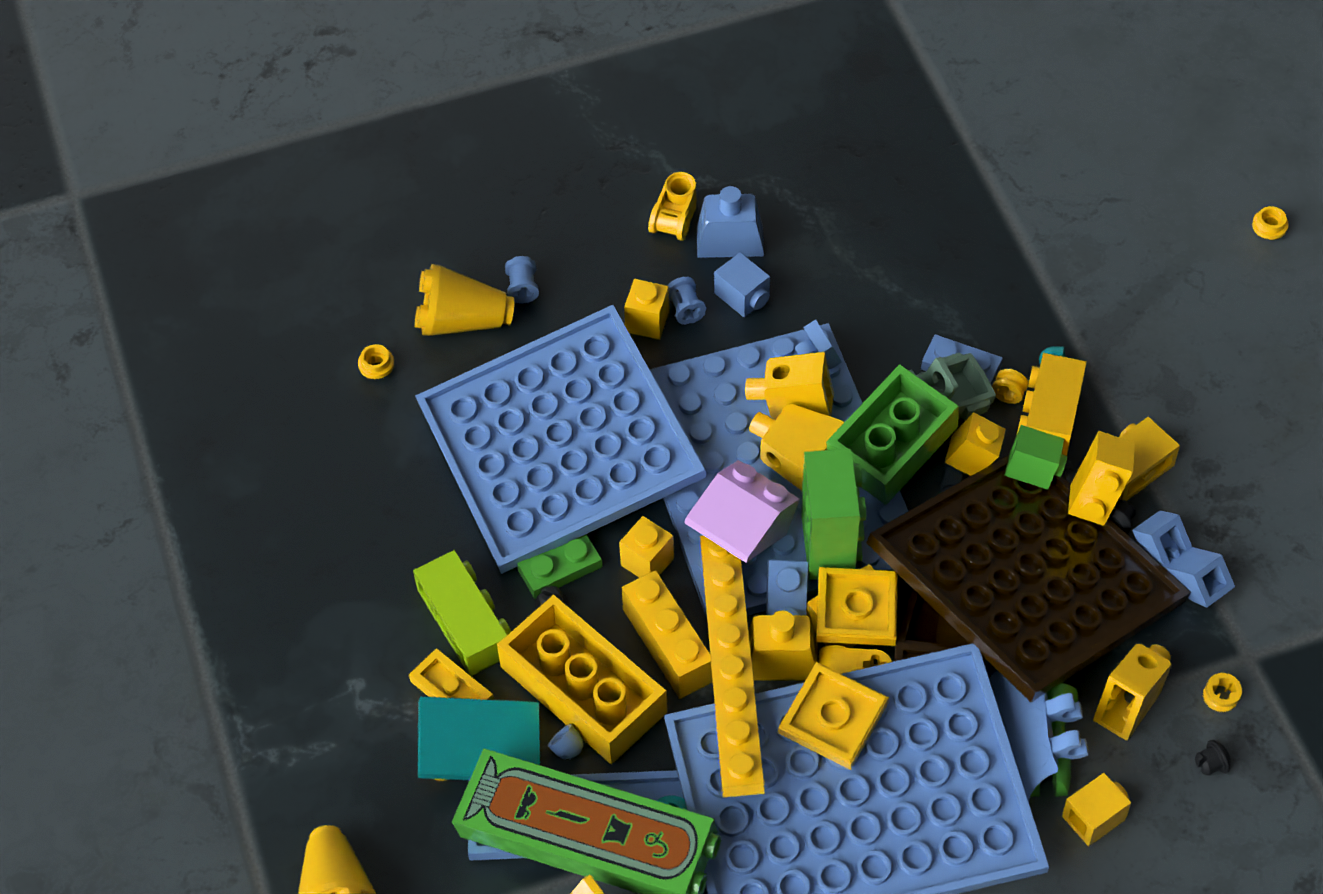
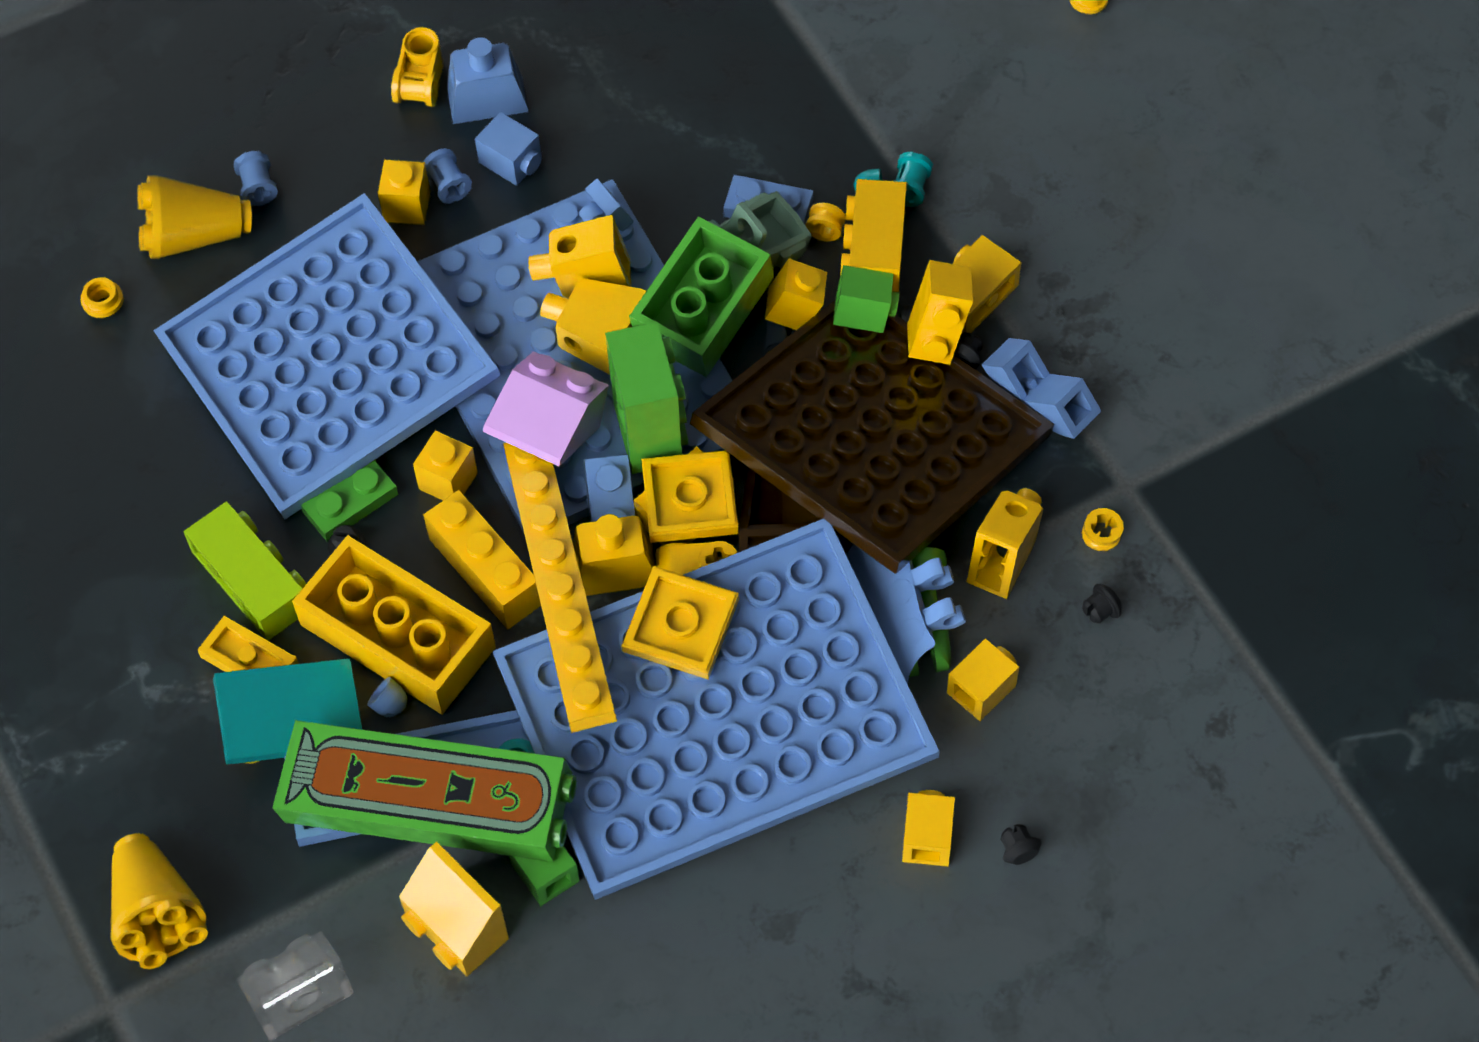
camera: 10 degrees left, 5 degrees up
none -> teal bush [894,152,933,207]

